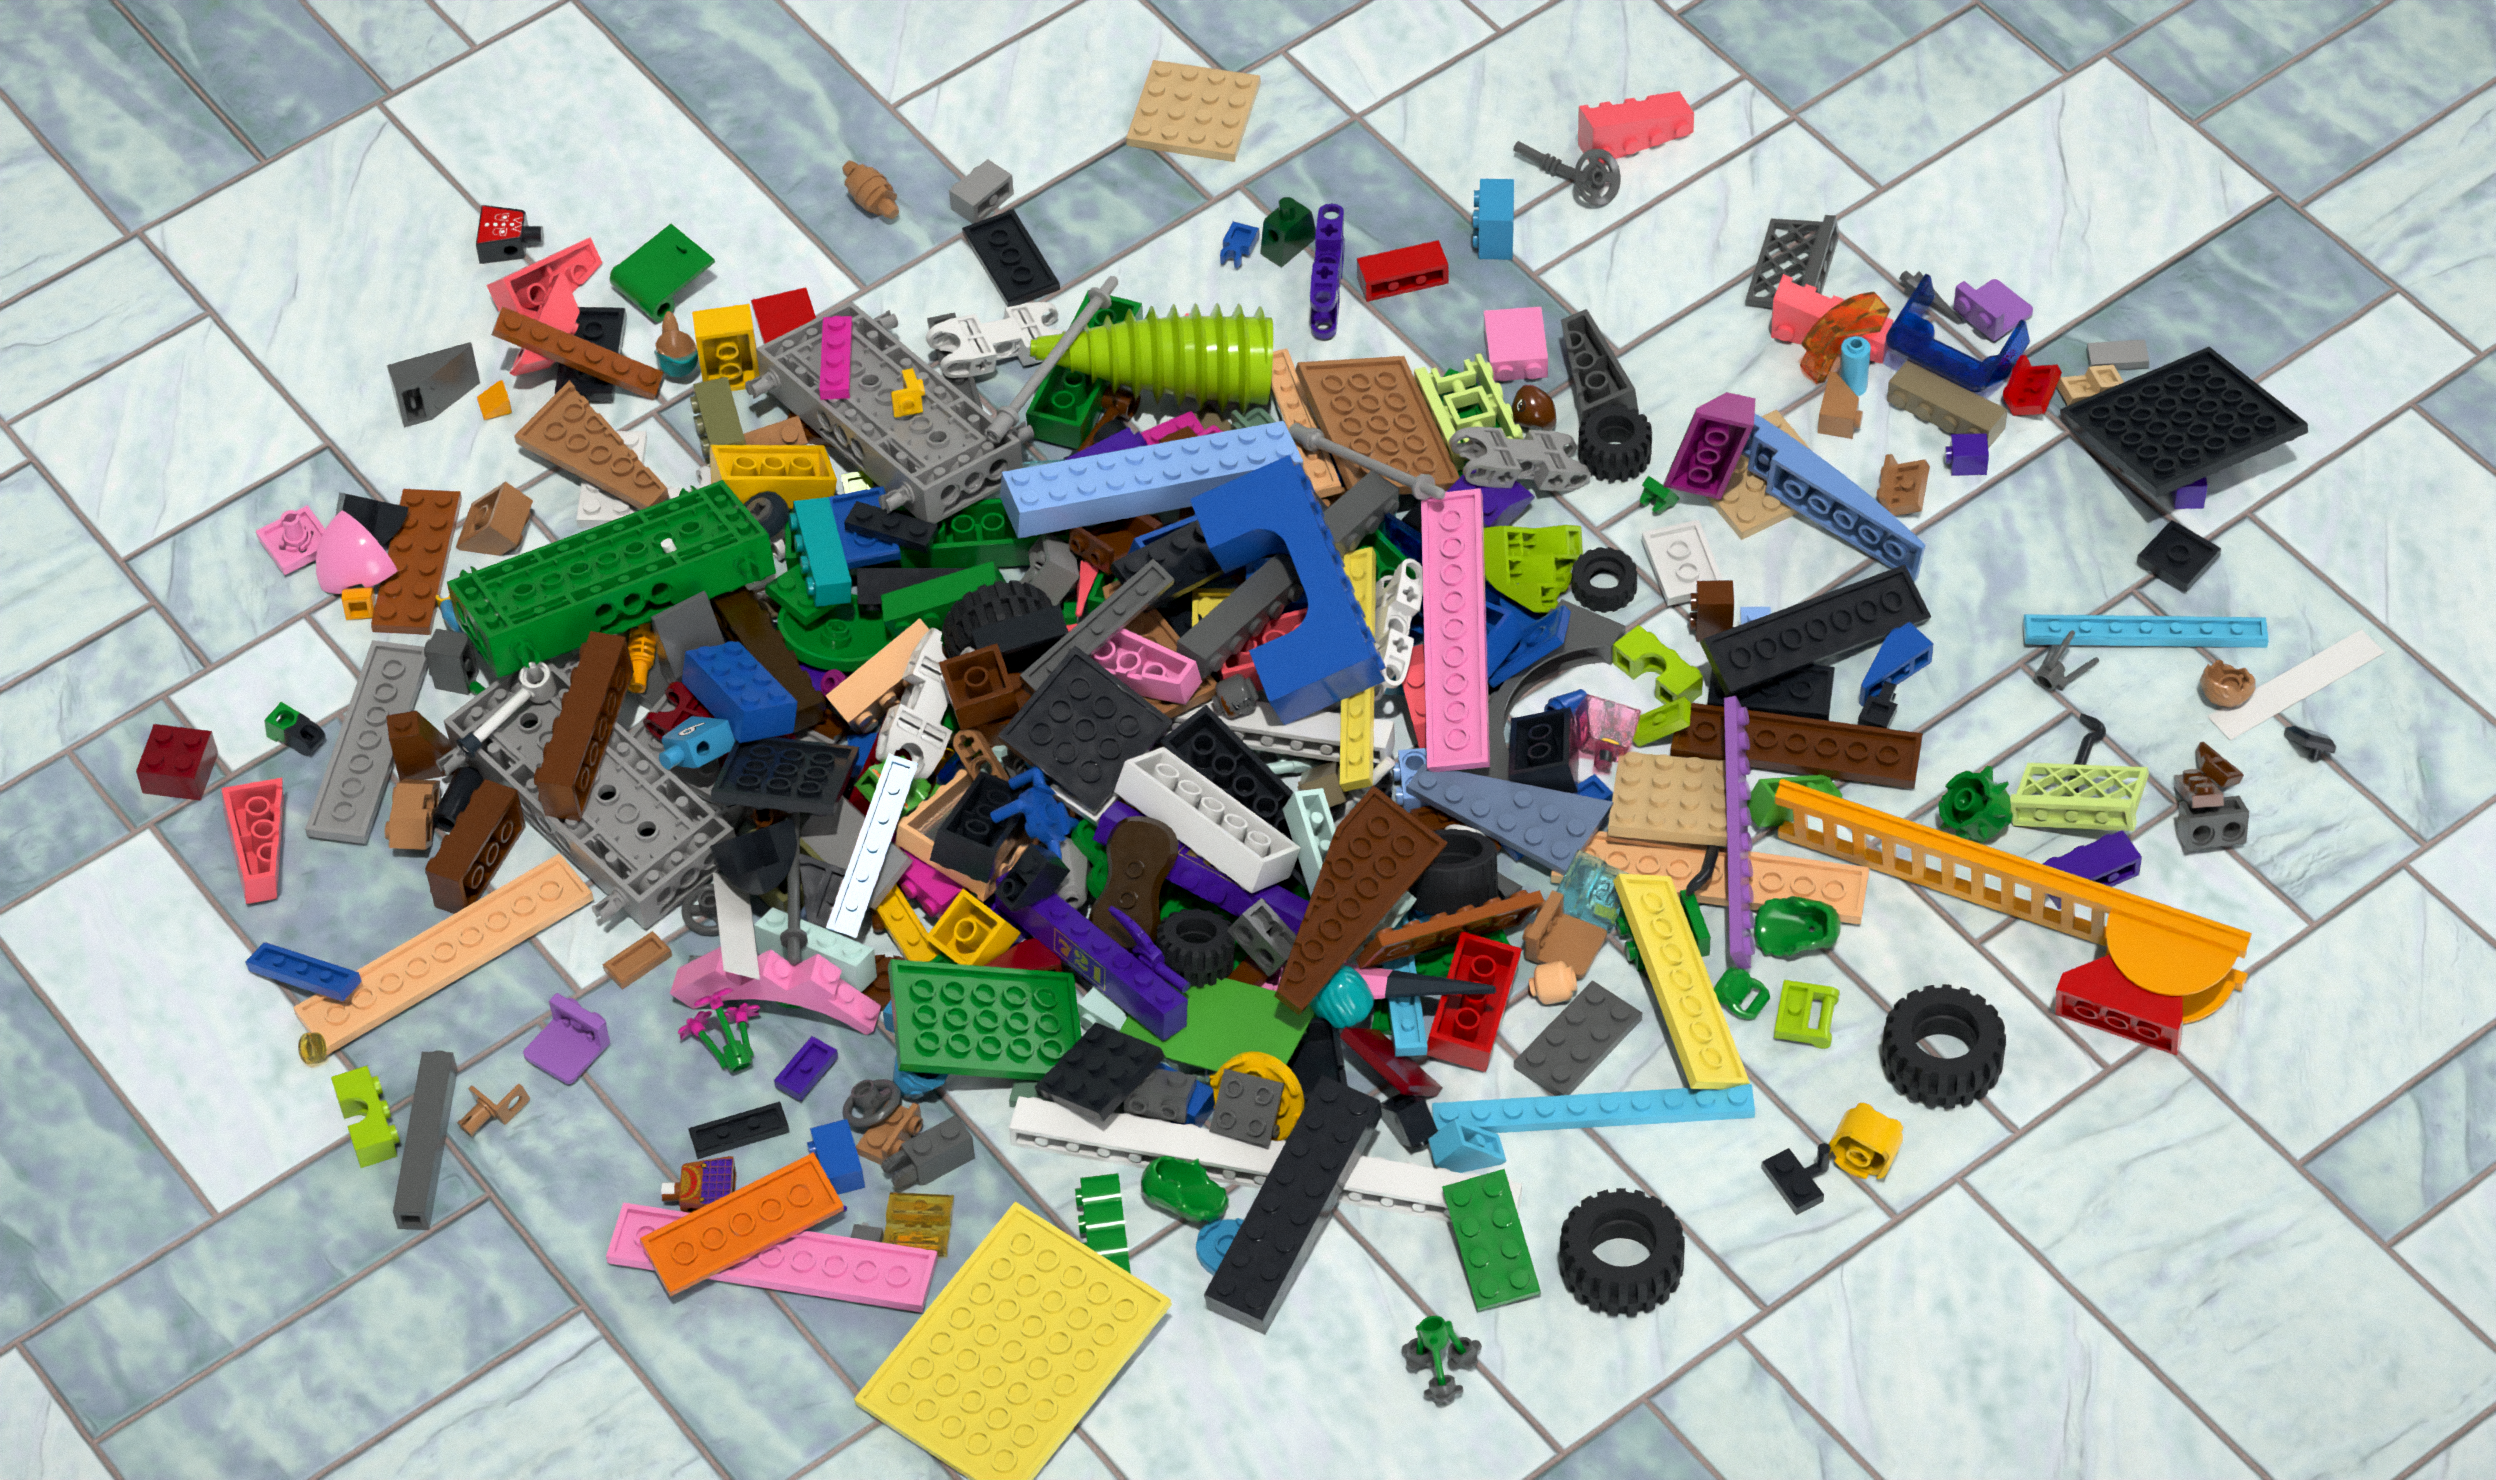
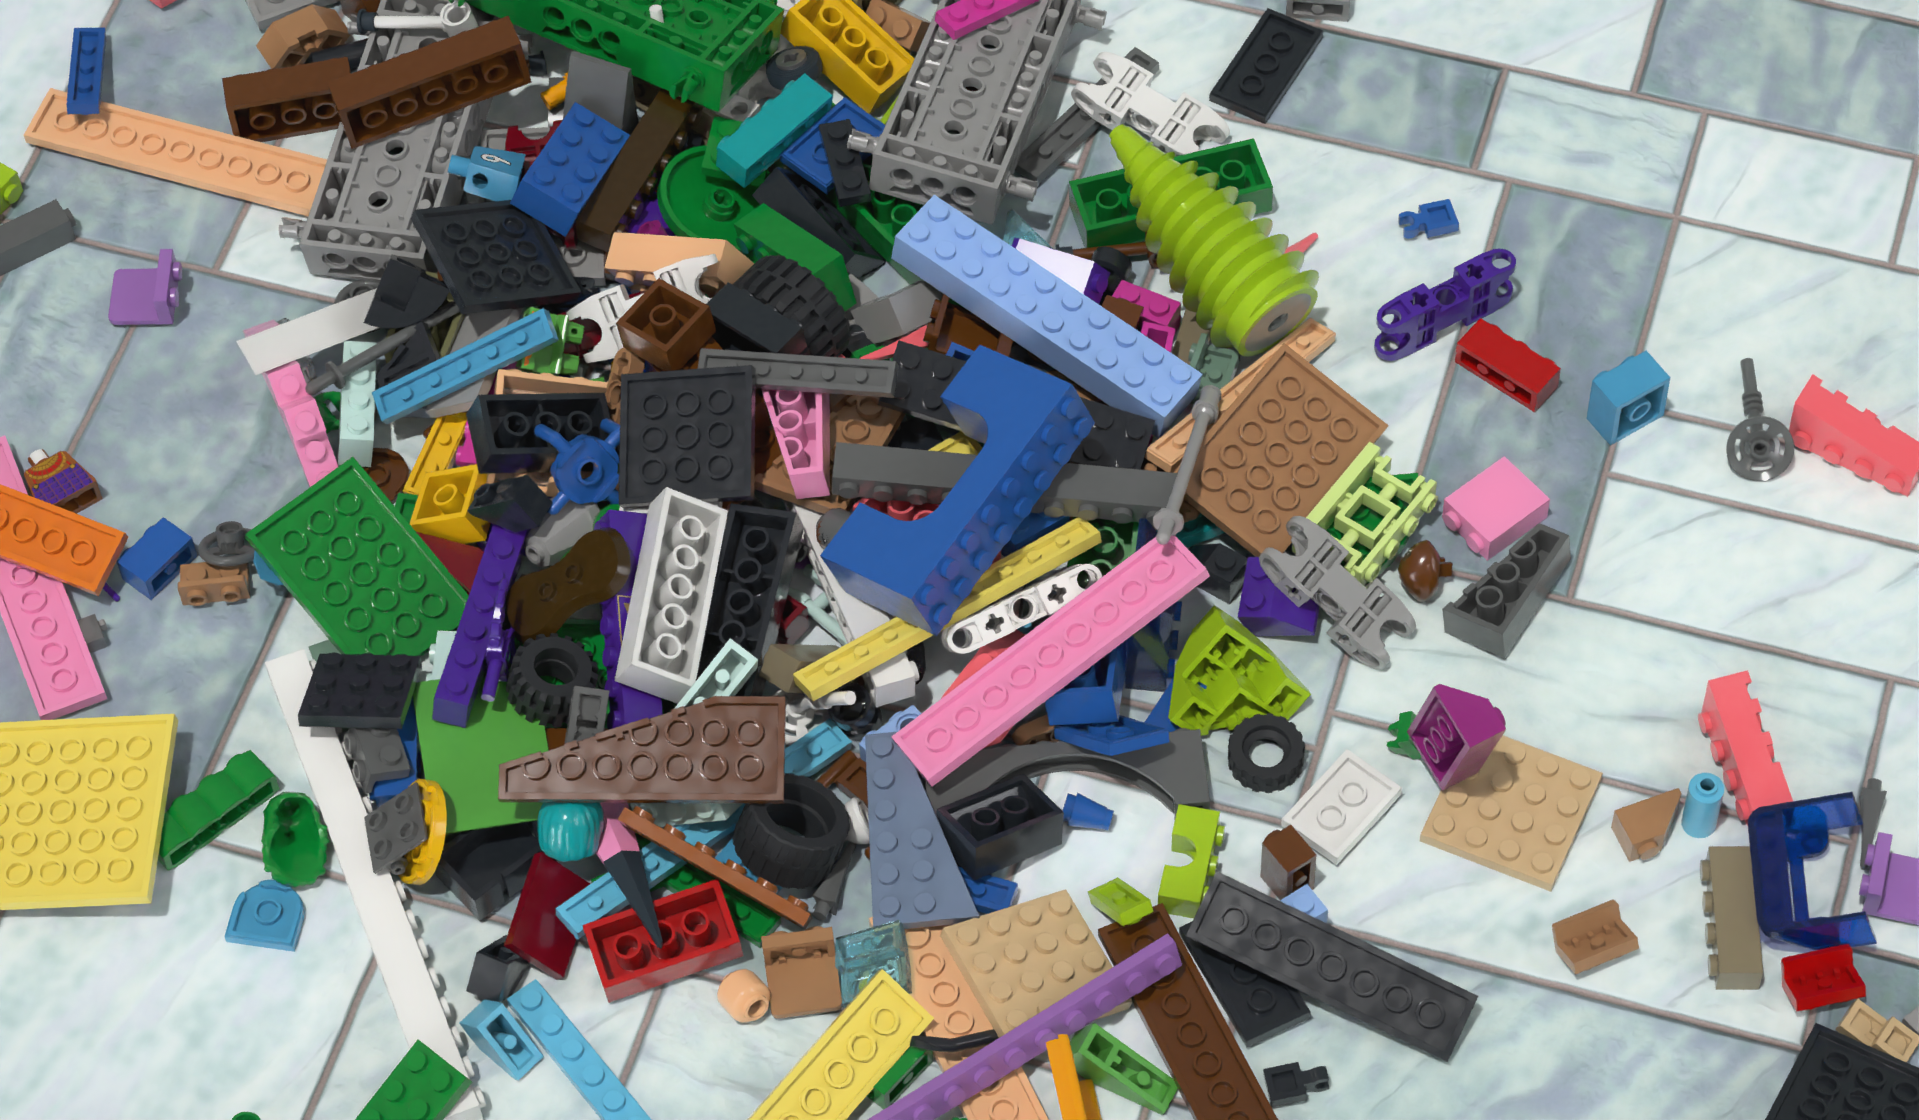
camera: 55 degrees right, 5 degrees up
clear yellow tile [298,1032,327,1064] -> none
medium nougat bracket [457,1084,530,1137] -> none
medium nougat tile [602,931,672,990] -> none
plant [678,988,760,1073] -> none
black tile [688,1101,790,1160] -> none
dark purple plate [774,1036,838,1101] -> none
dark grey hinge [881,1115,975,1188] -> none
clear yellow slope [882,1192,954,1257] -> none
yellow bracket [891,368,925,418] -> none
light grey bar [984,276,1118,444] -> none
tan plate [1126,60,1261,162] -> none
black brick [1204,1075,1382,1335] -> none
dark green torso [1260,197,1316,268] -> none
dark grey plate [1514,980,1642,1096] -> none
clear pink torso [1576,694,1641,770] -> none
black tyre [1578,404,1652,482] -> none
medium blue slope [1741,413,1926,582] -> none
dark grey fence [1745,215,1840,308] -> none
clear orange arch [1800,291,1891,384] -> none
blue slope [1859,622,1934,707] -> none
dark purple brick [1945,433,1989,476] -> none

